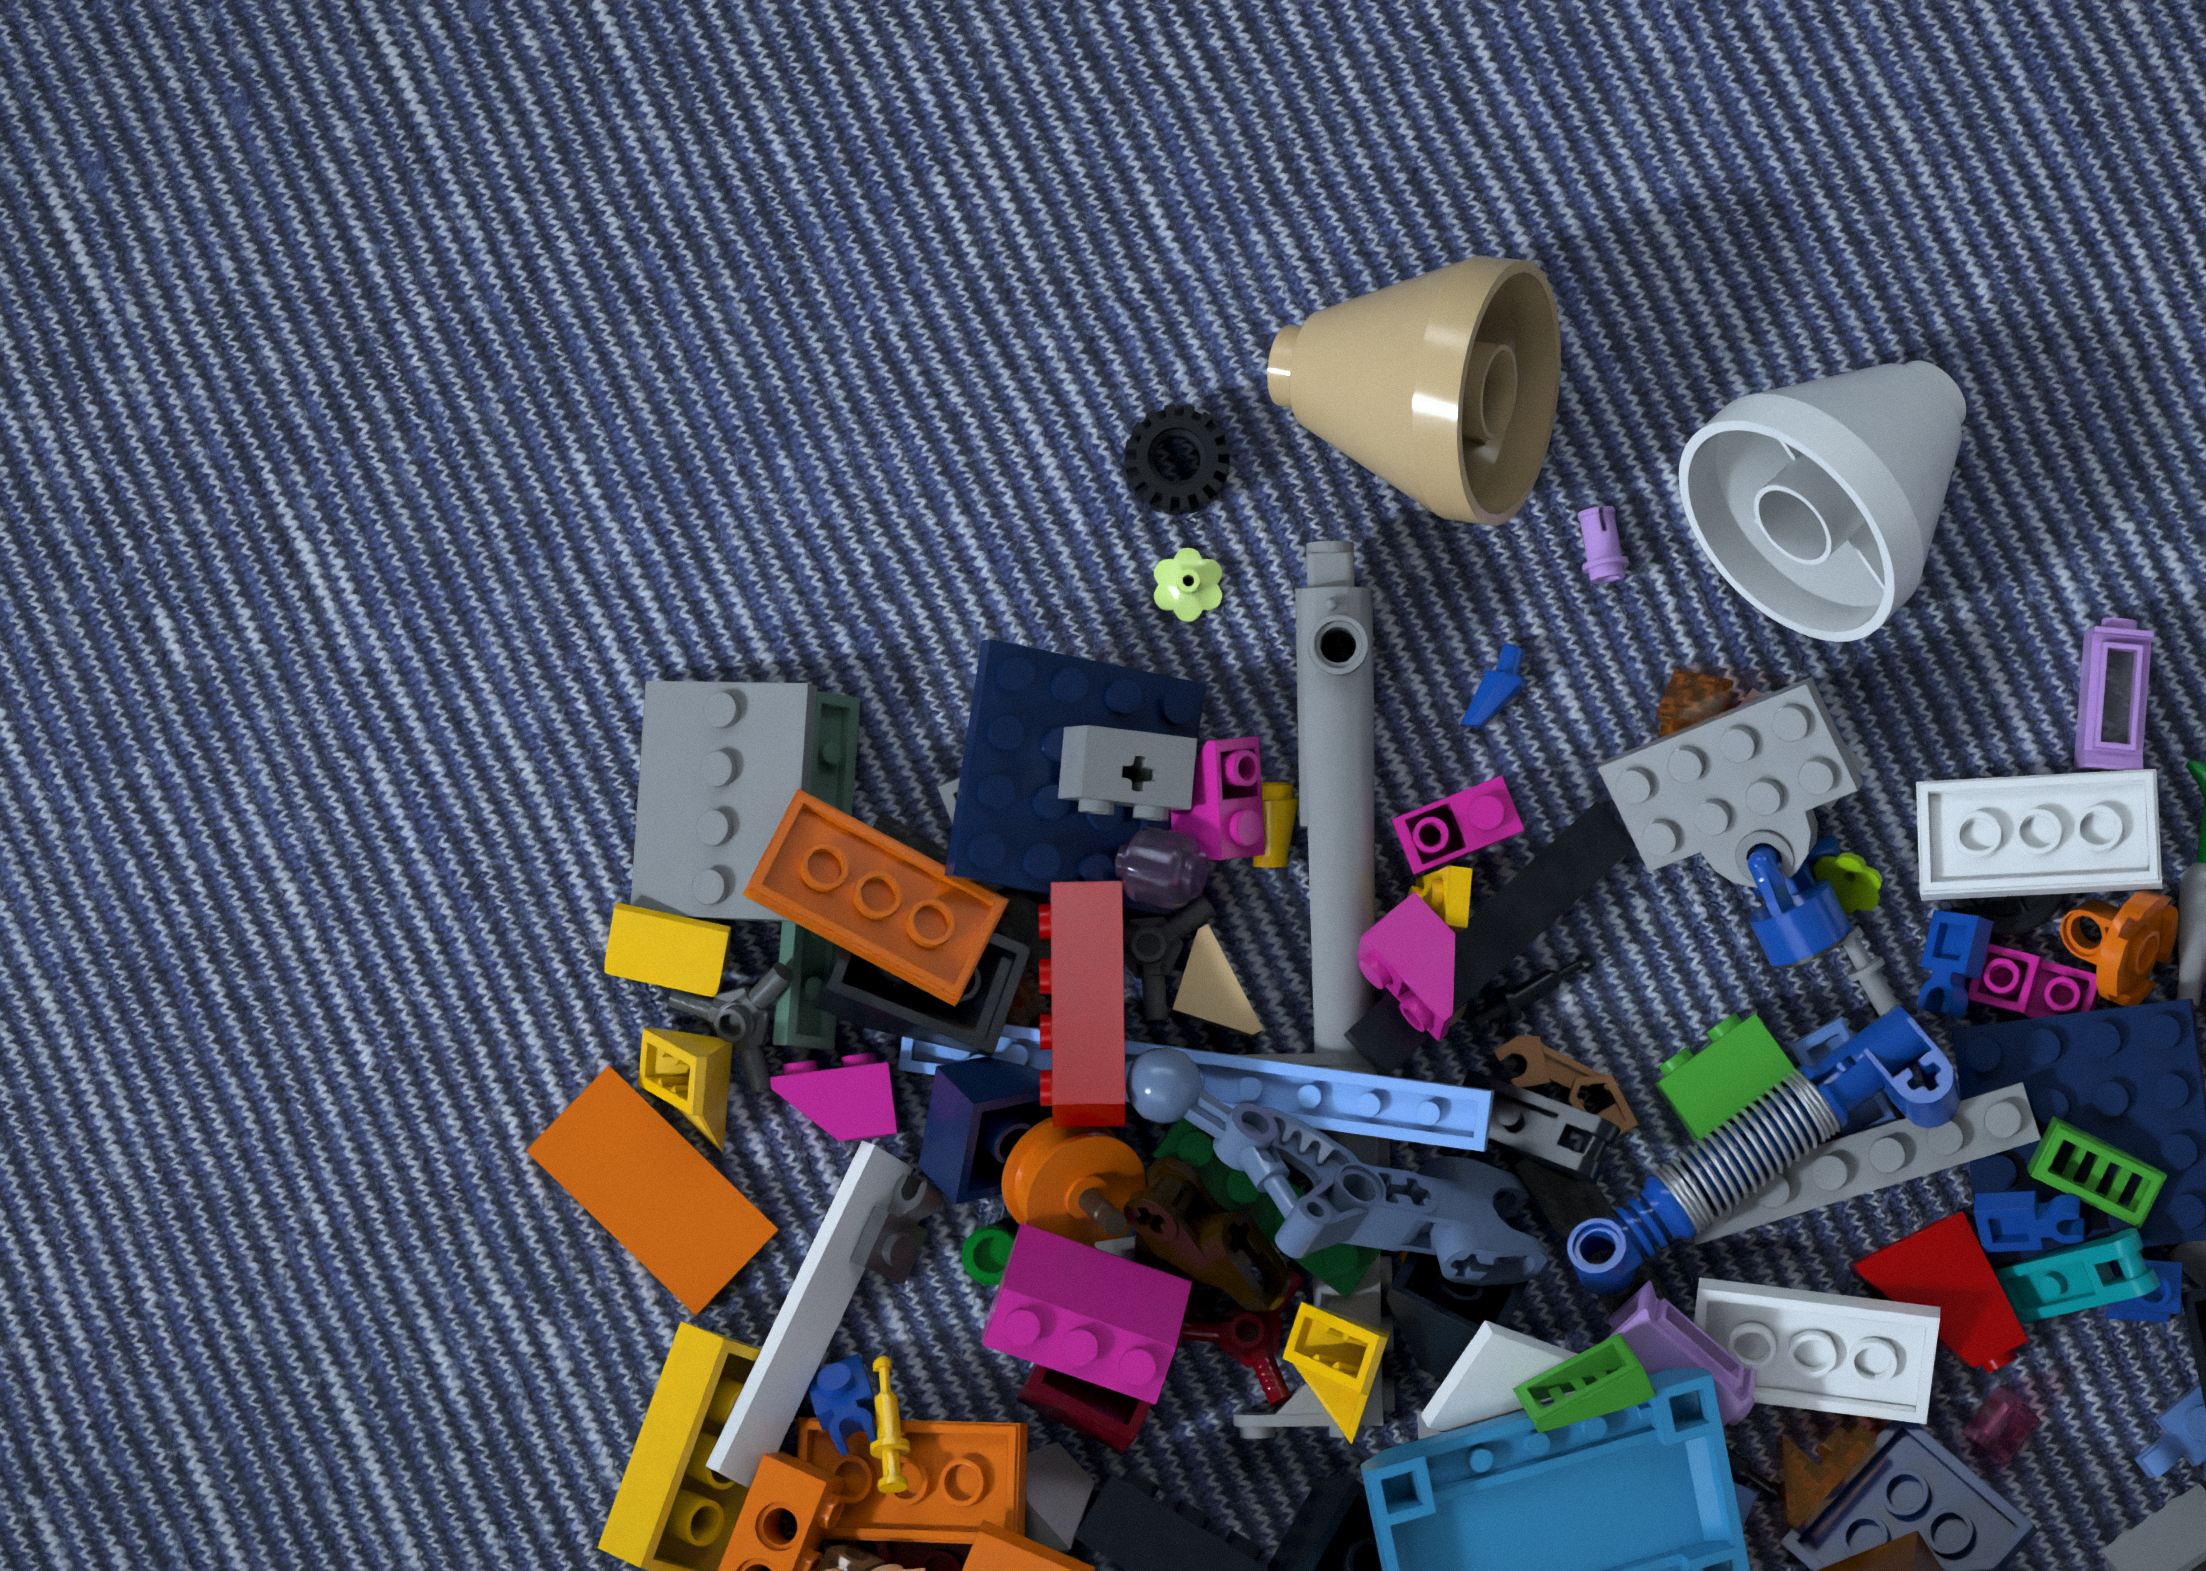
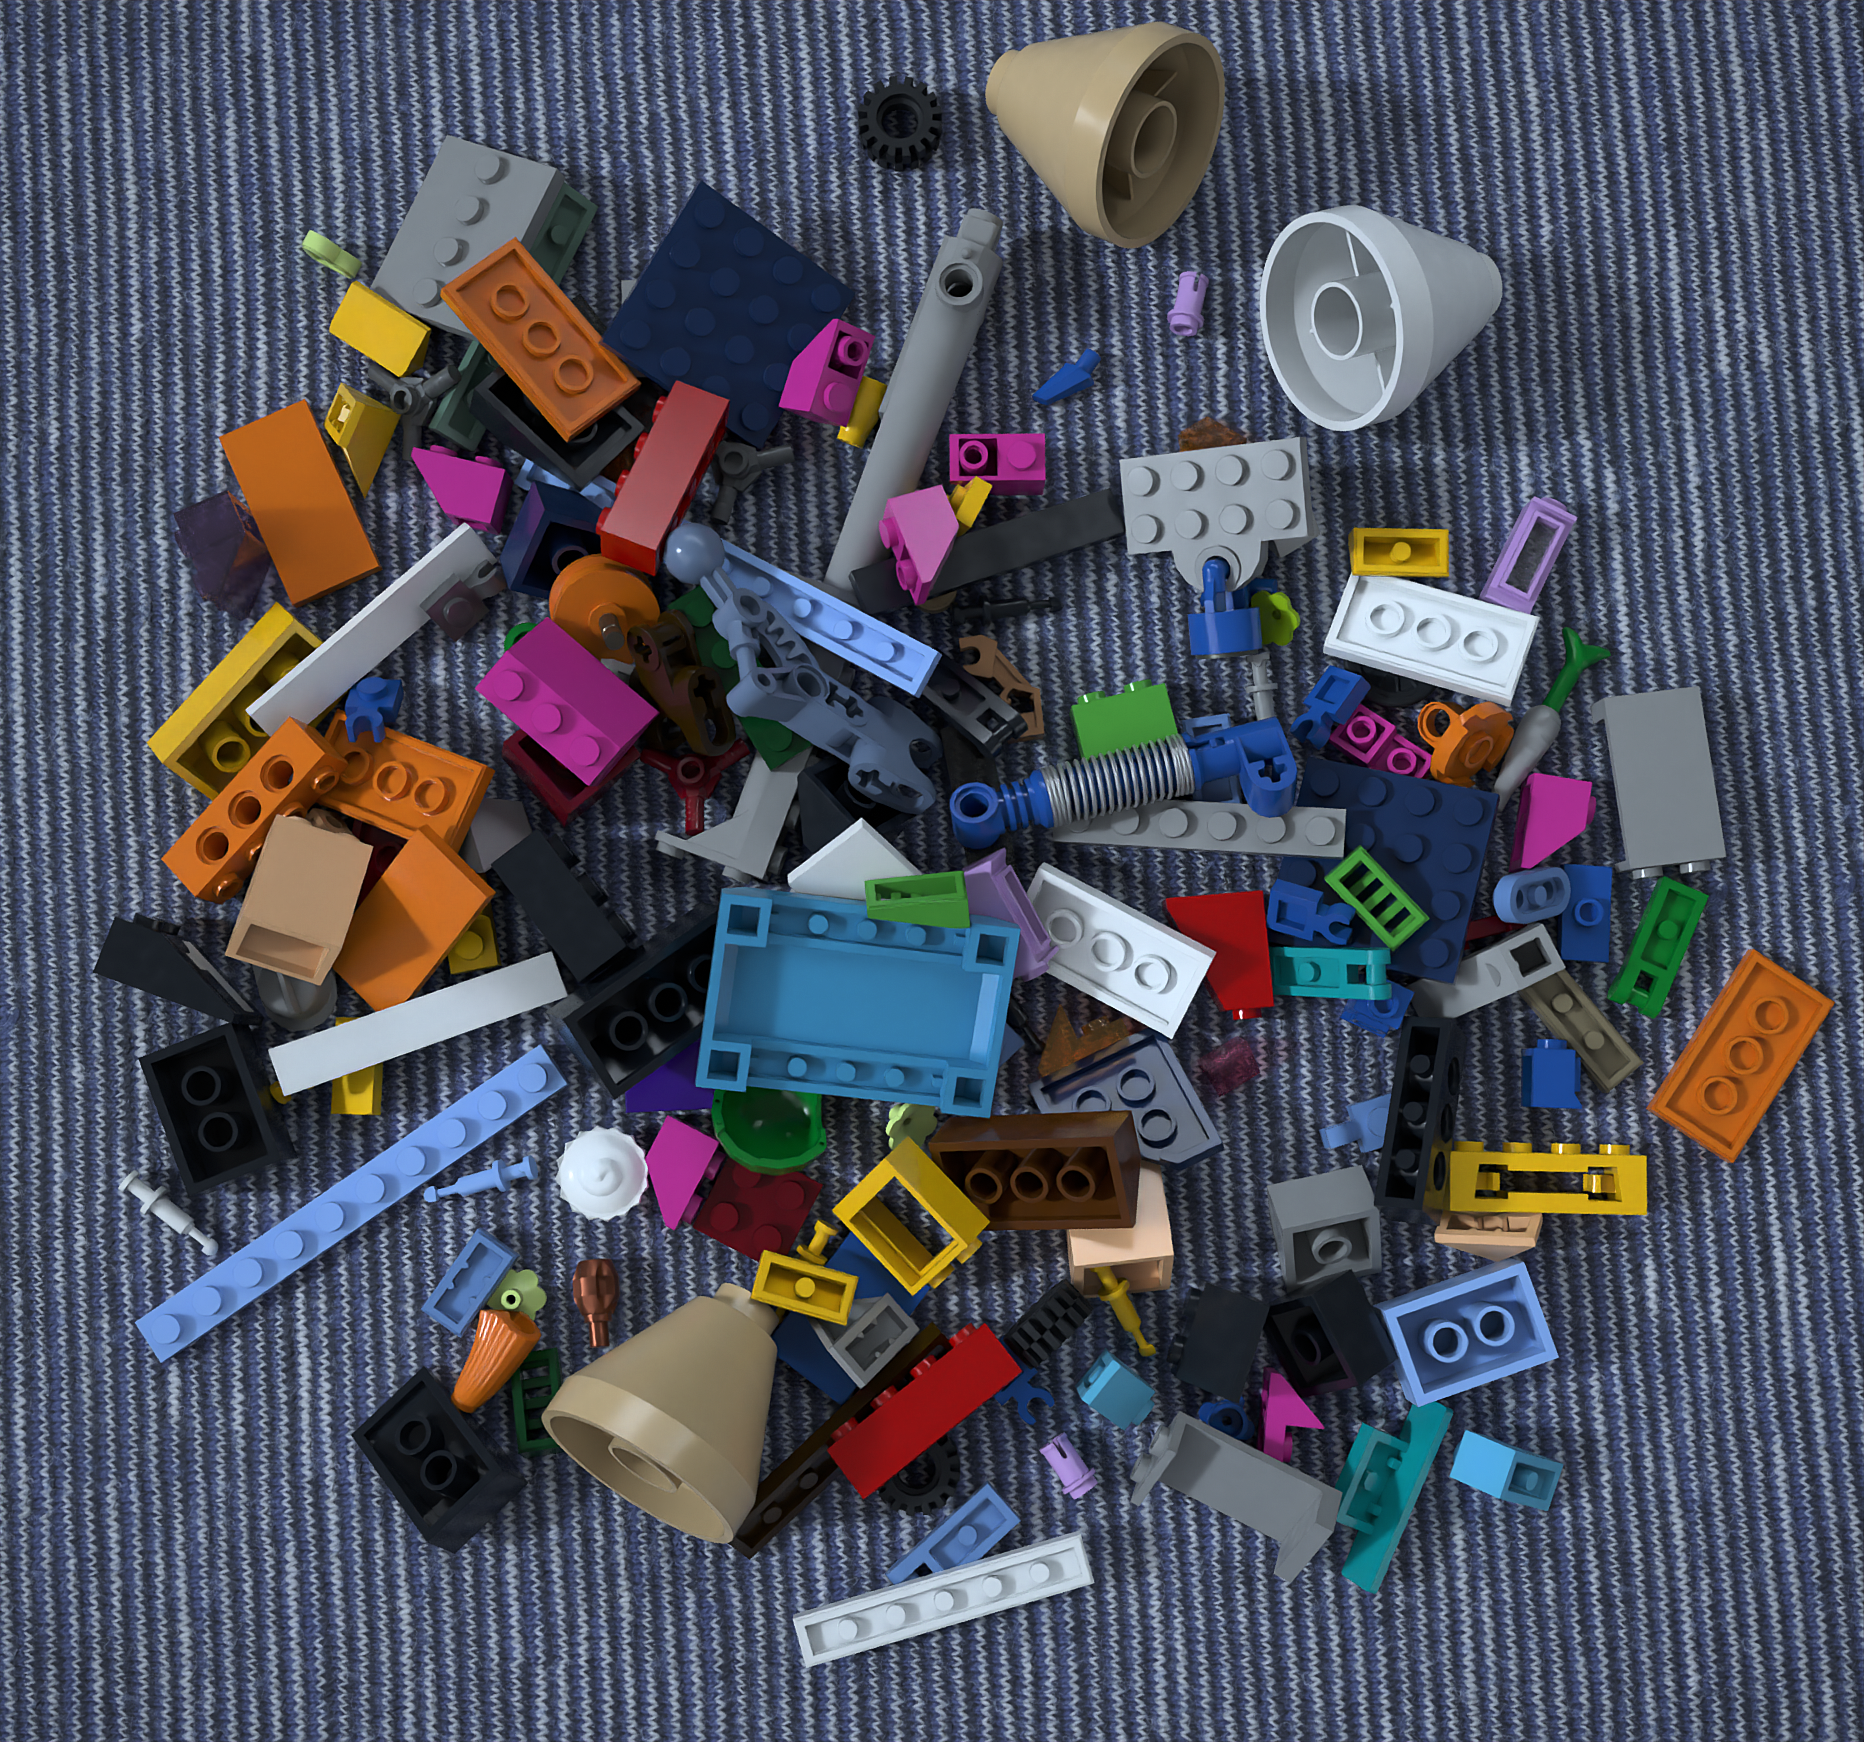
camera: 20 degrees right, 0 degrees up
yellow piece [870,1355,910,1493] -> none
light grey brick [1058,725,1197,821] -> none
clear purple head [1115,826,1208,910] -> none
yellowish green plant [1154,548,1222,622] -> none
tan slope [1172,924,1263,1038] -> none
yellow slope [1282,1301,1390,1445] -> none
none -> clear purple slope [173,490,272,621]
none -> yellowish green tile [301,230,362,279]
none -> yellow slope [1348,528,1449,578]

